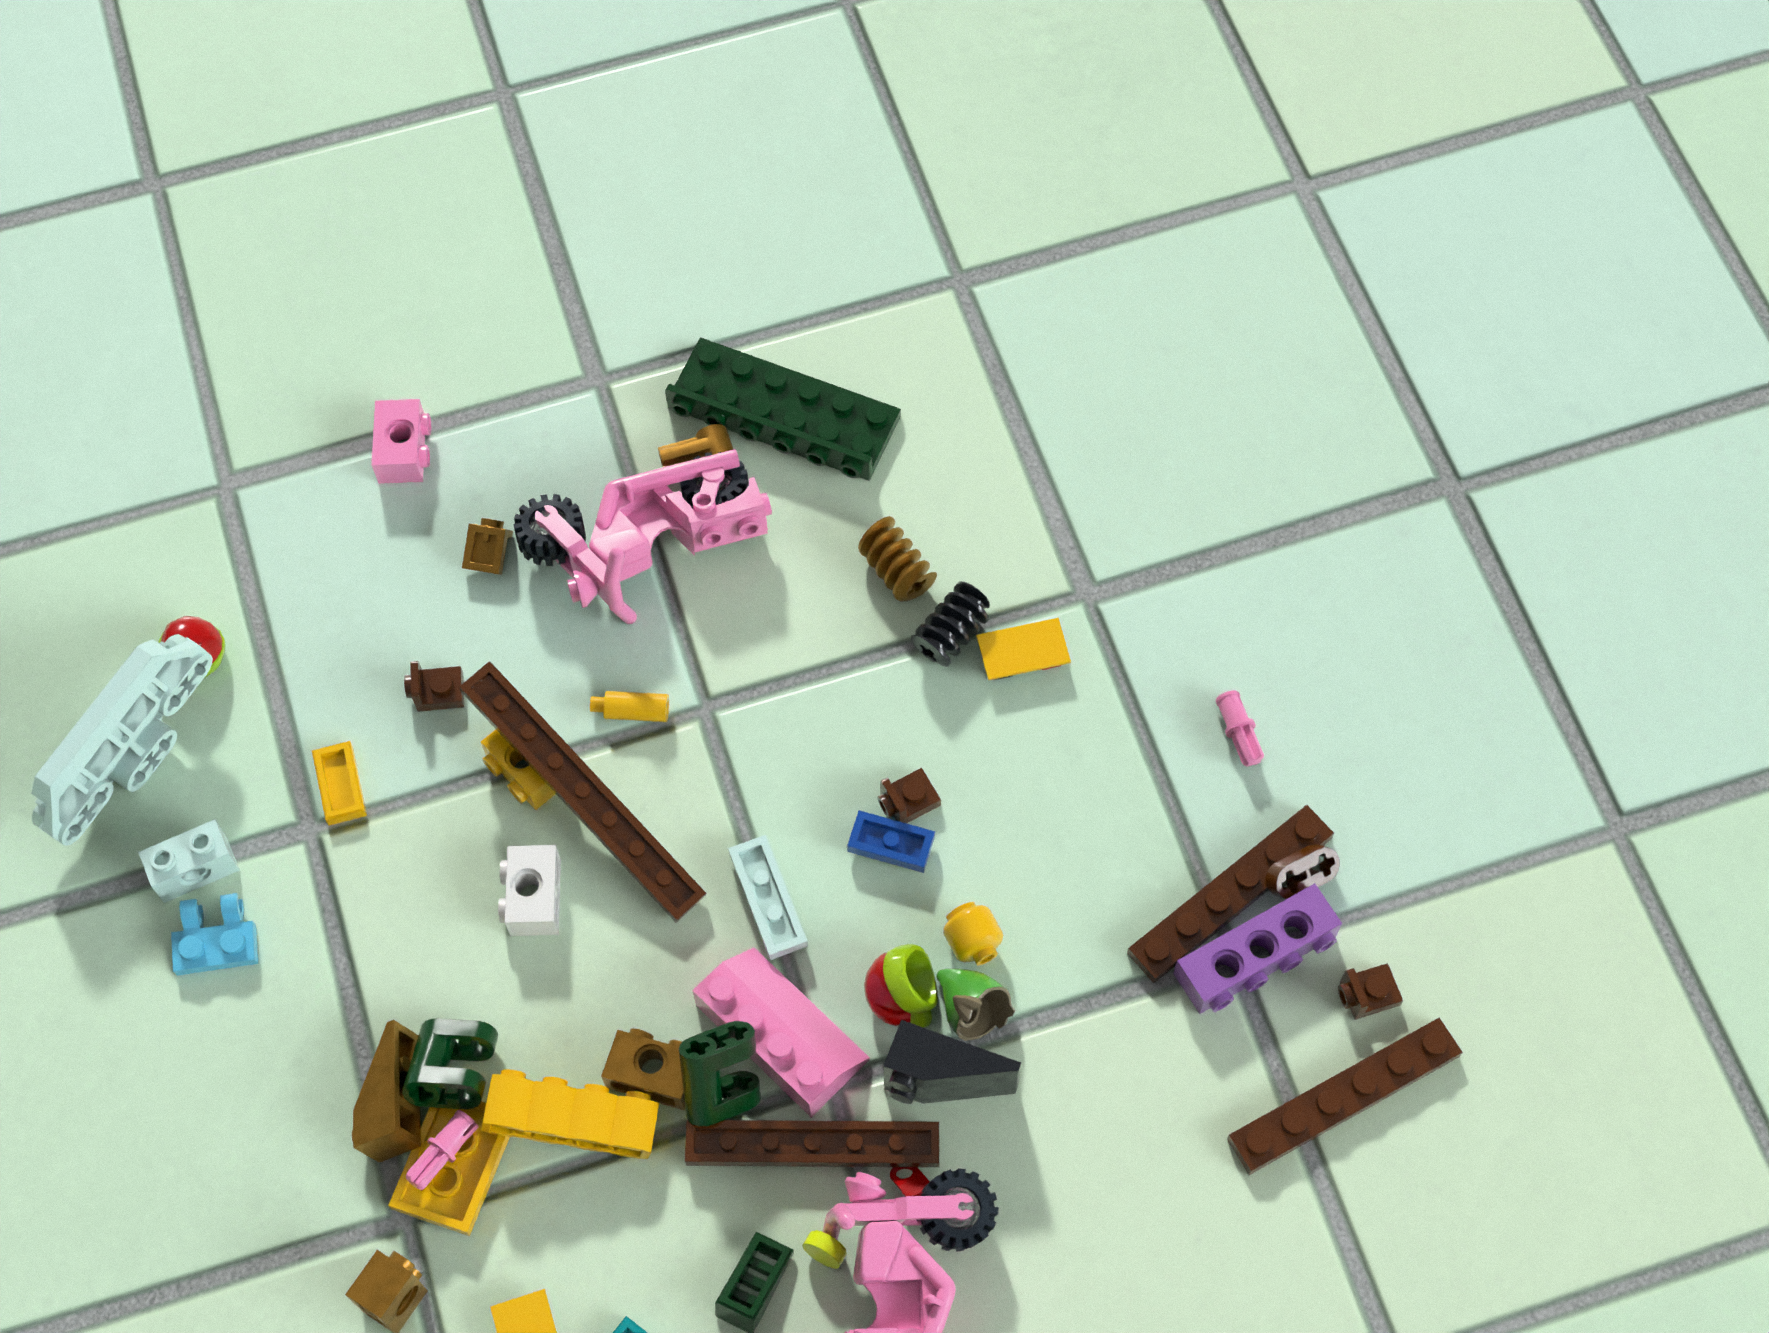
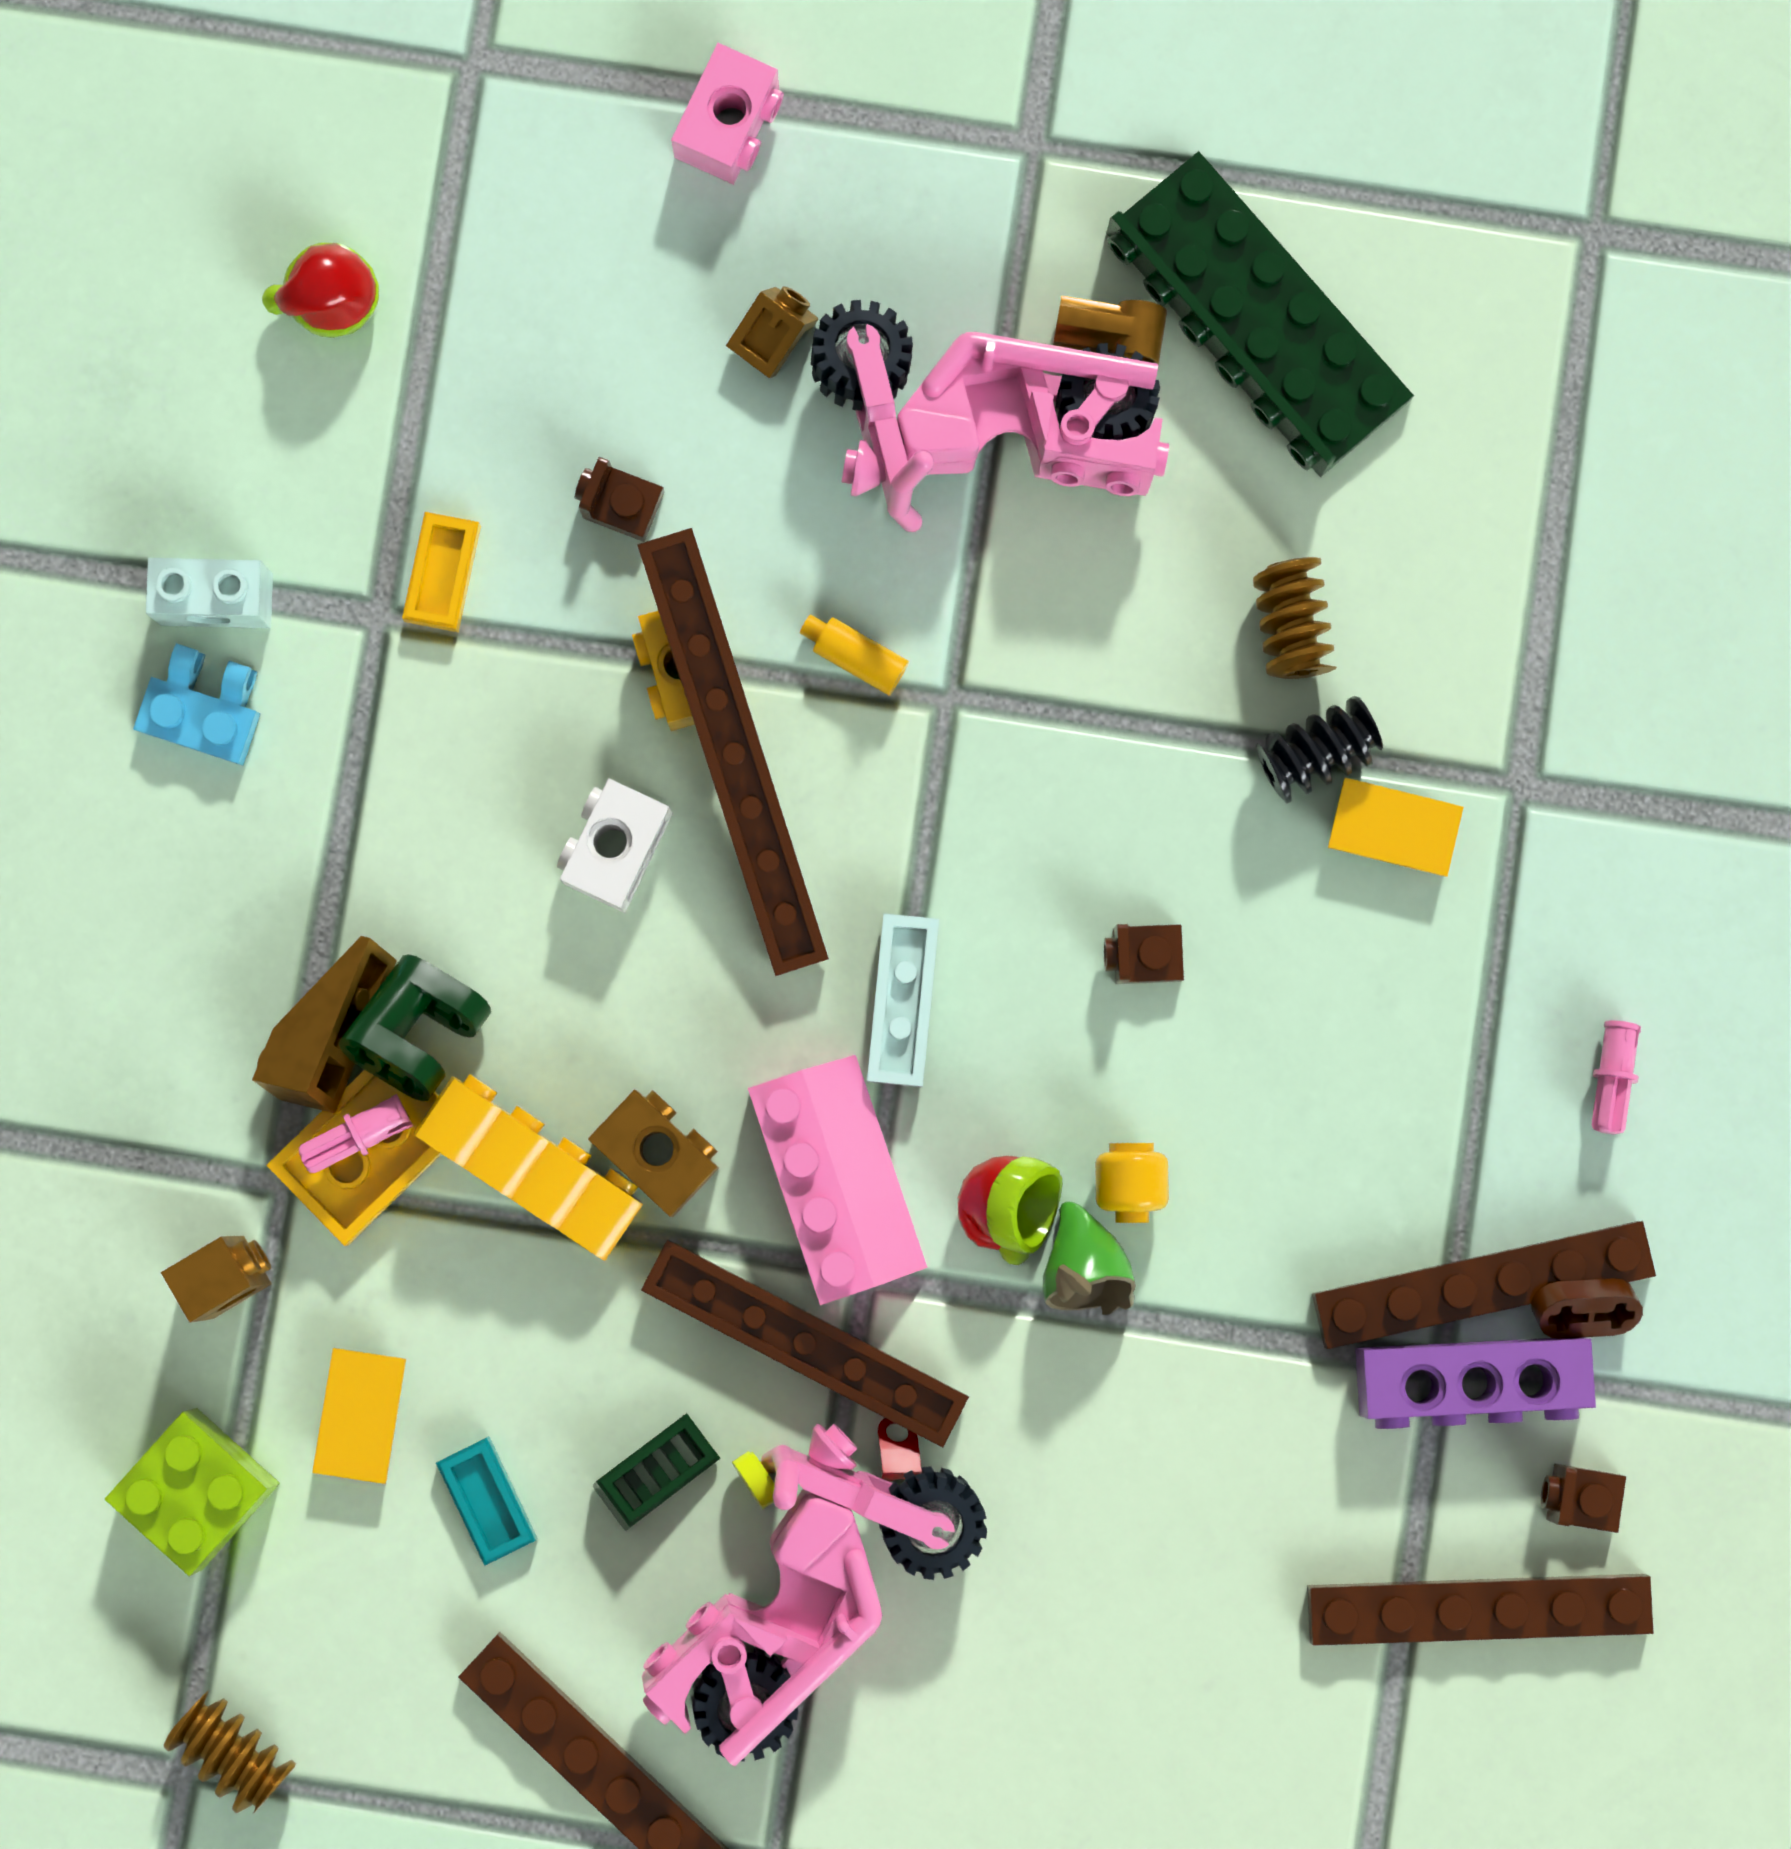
camera: 20 degrees right, 20 degrees up
light aqua connector [31,634,213,846] -> none
dark green connector [679,1021,761,1126] -> none
blue plate [847,810,935,873] -> none
black slope [883,1020,1021,1104] -> none

